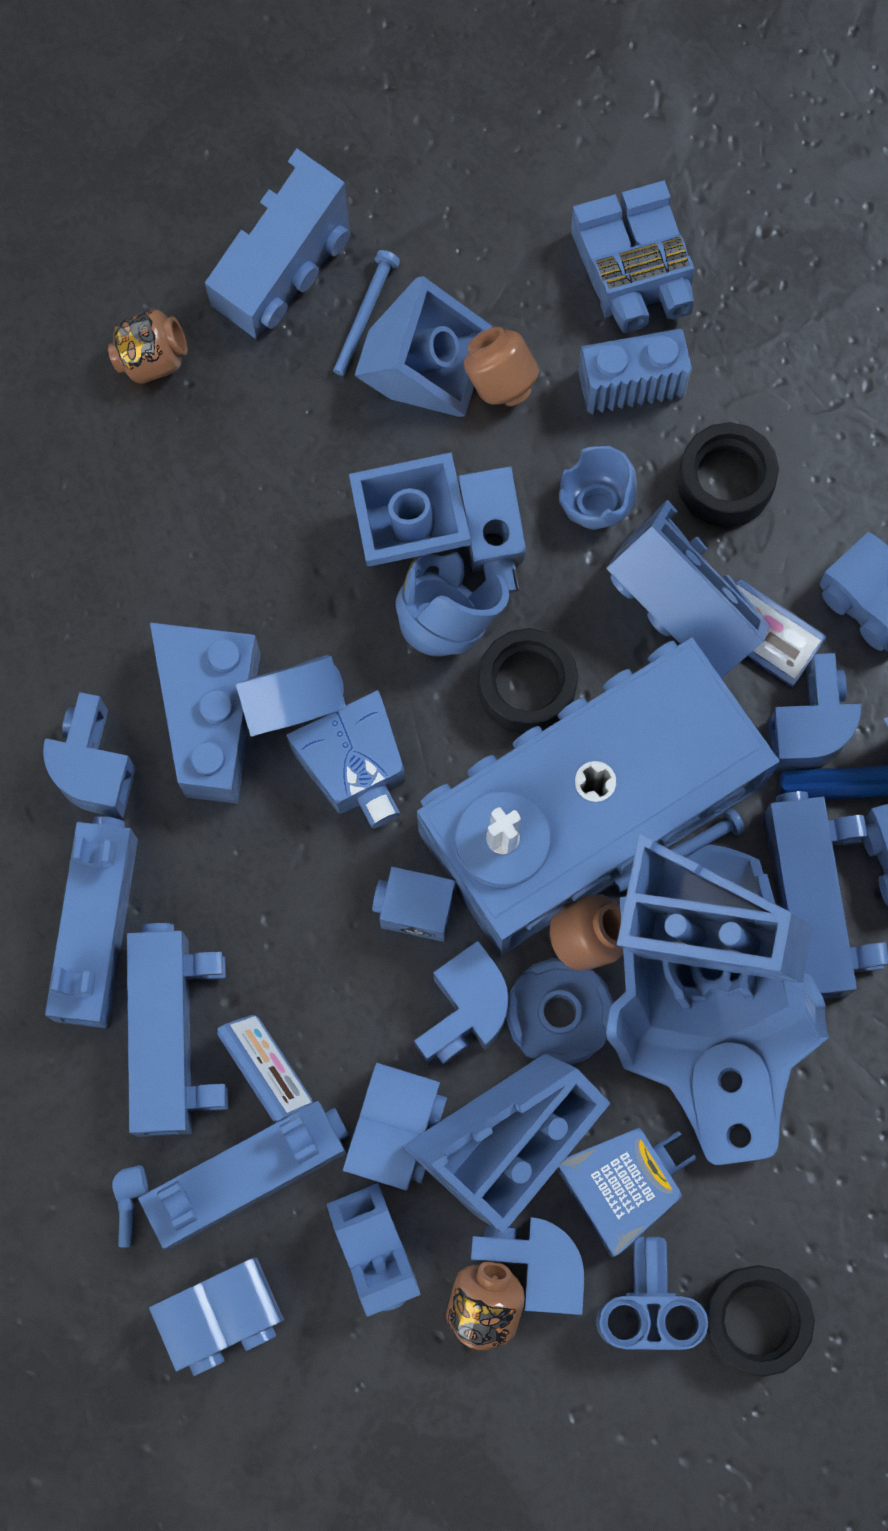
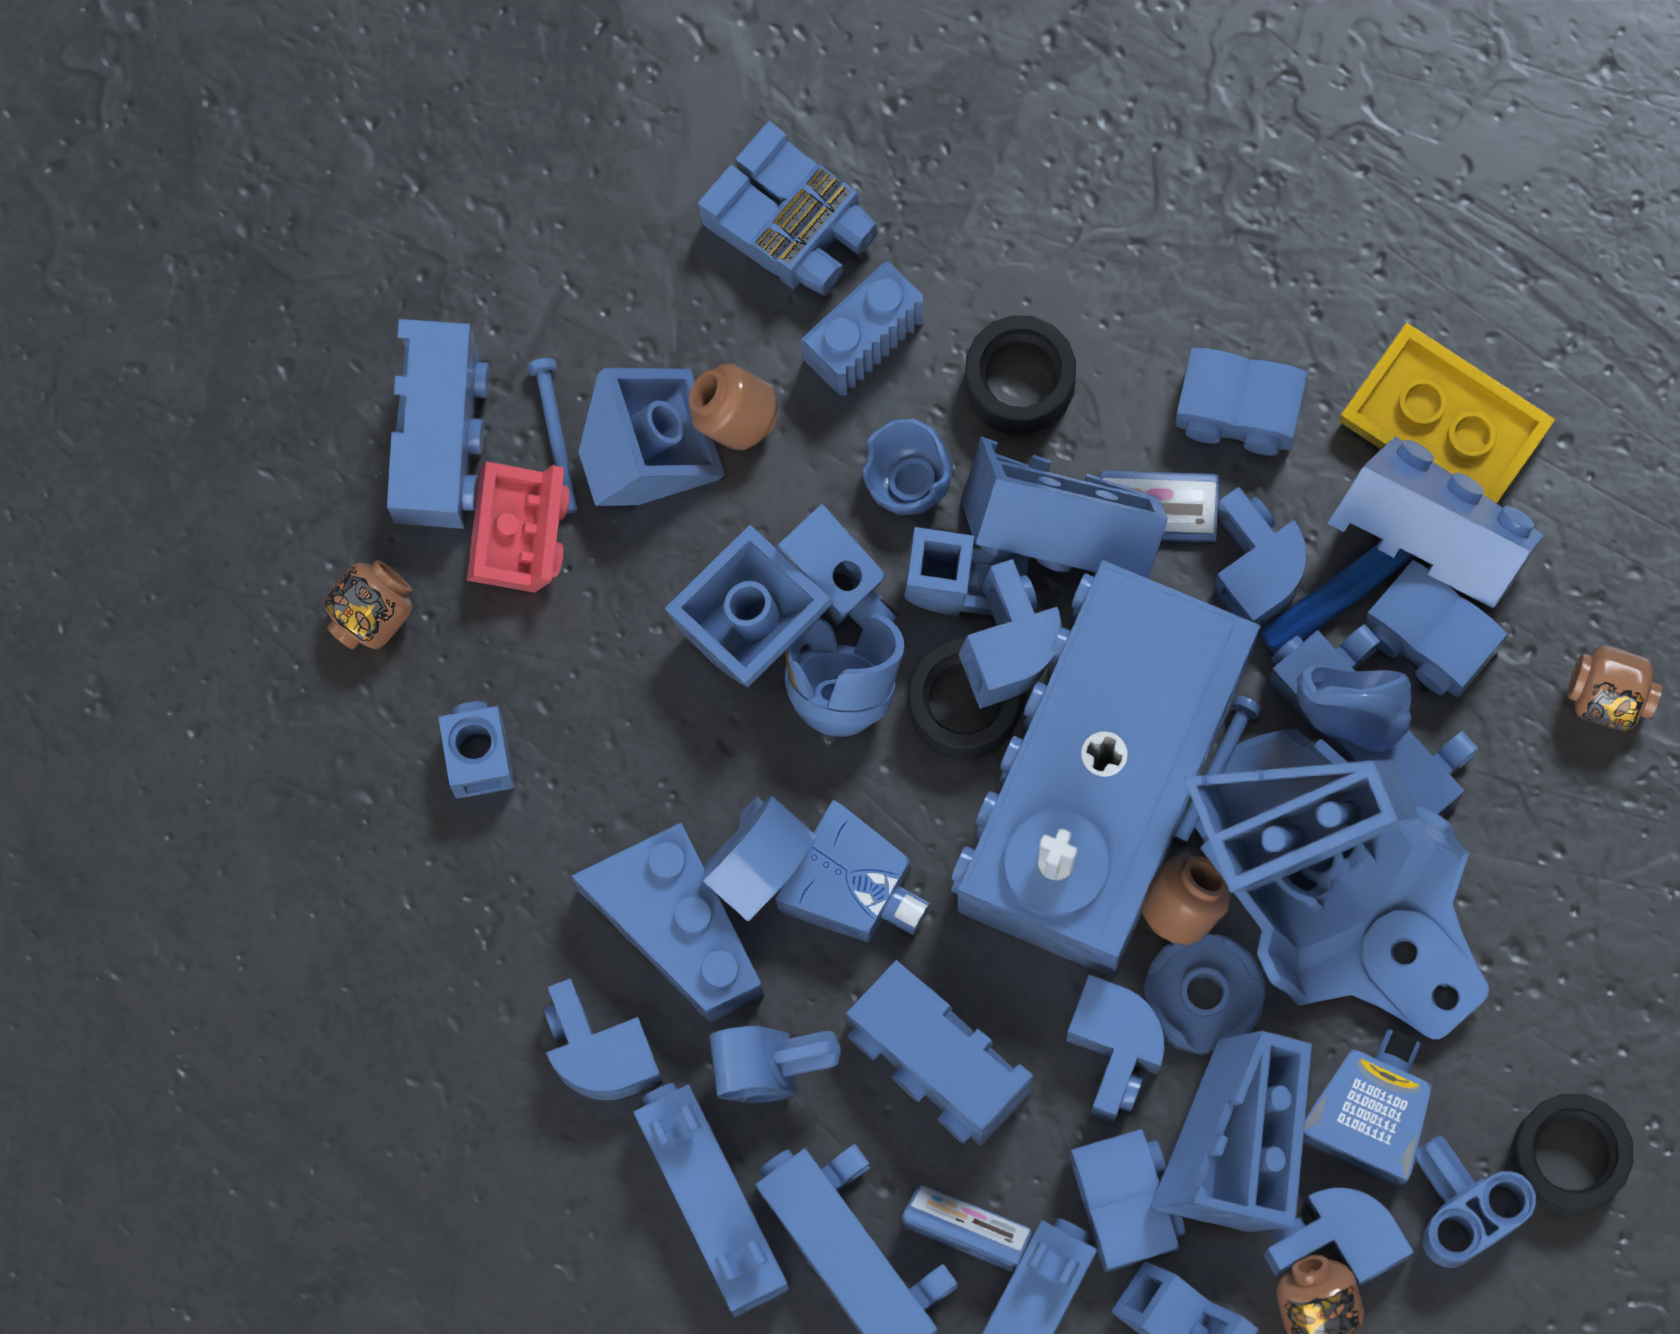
camera: 30 degrees left, 0 degrees up
medium blue brick [372,867,456,942] -> none
none -> medium blue brick [438,701,515,799]
none -> coral bracket [467,461,570,593]
none -> medium blue beam [709,1026,841,1103]
none -> medium blue wedge [846,960,1033,1146]
none -> medium blue brick [904,527,1029,617]
none -> medium blue brick [959,559,1061,708]
none -> medium blue hair [1297,666,1412,753]

